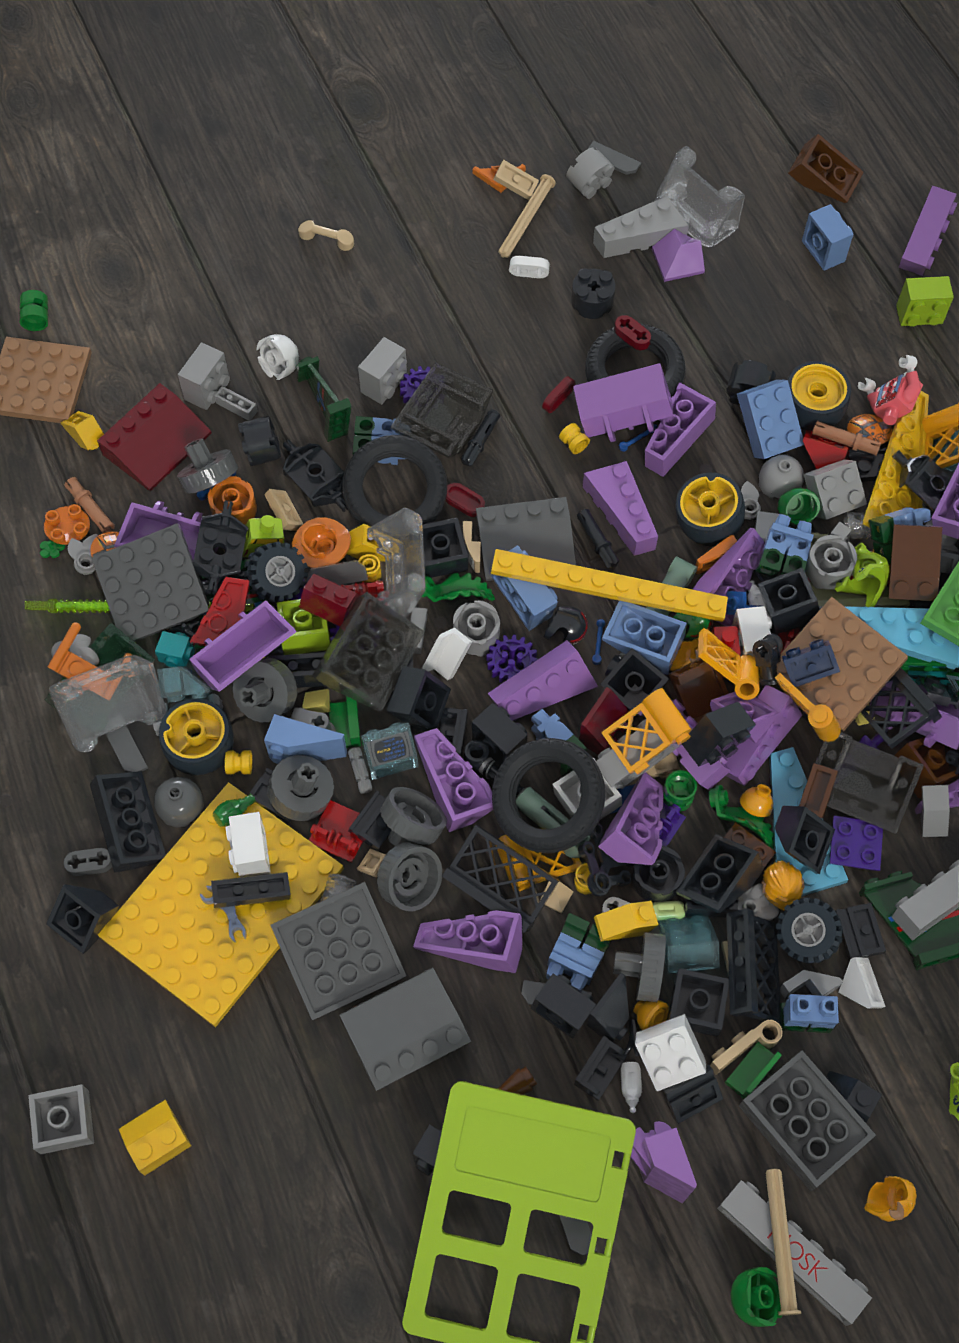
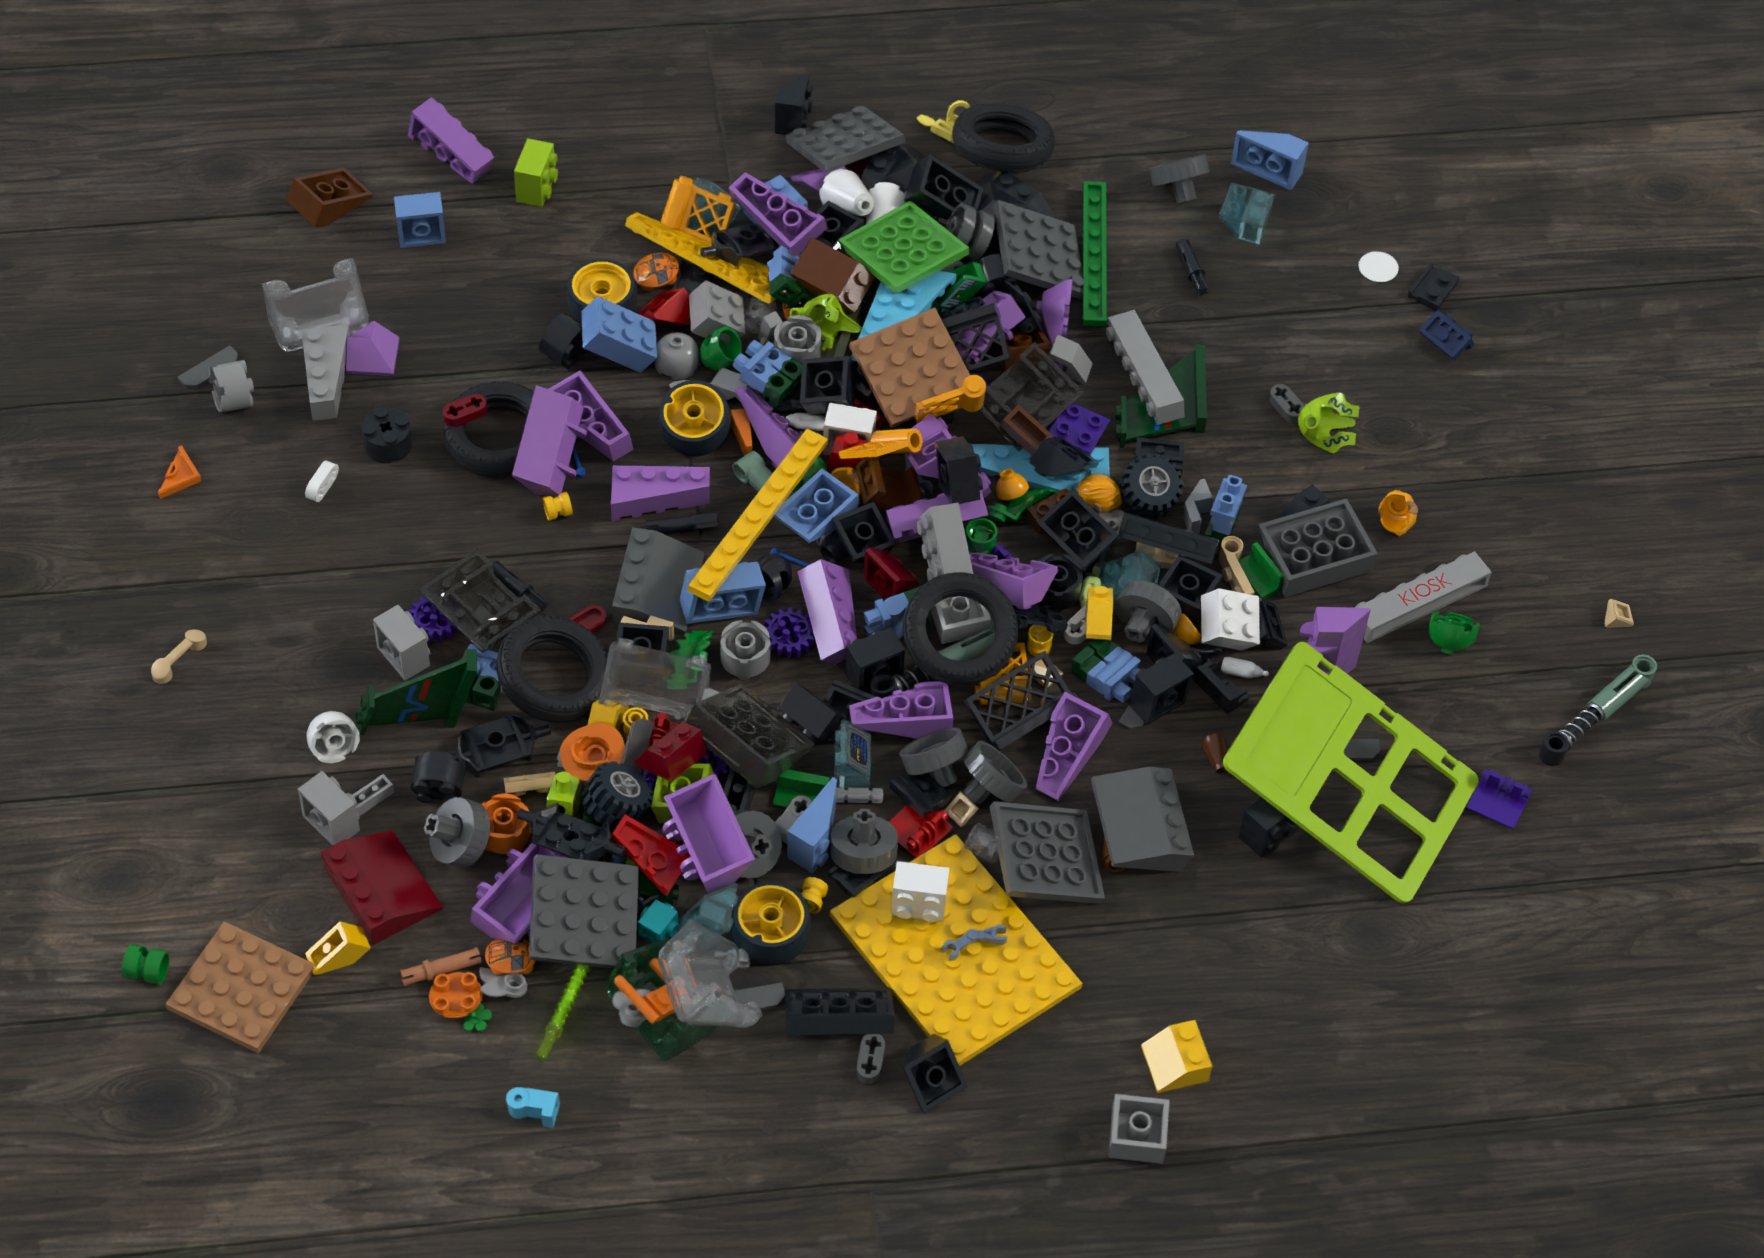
camera: 75 degrees left, 10 degrees down
dark grey cylinder [154,777,204,827] -> none
black plate [211,872,291,908] -> none
green piece [213,794,256,827] -> none
light yellow slope [302,689,330,713] -> none
white panel [422,628,472,680] -> none
tan plate [493,160,539,200] -> none
tan axle [498,174,556,258] -> none
dark red tile [542,376,576,413] -> none
light orange piece [601,688,692,775] -> none
blue bracket [726,591,763,615] -> none
black connector [752,633,783,685] -> none
tan axle [766,1169,801,1315] -> none
dark blue bracket [782,639,840,687] -> none
nougat pin [812,421,882,456] -> none
white slope [838,957,885,1008] -> none
coral torso [858,355,923,425] -> none

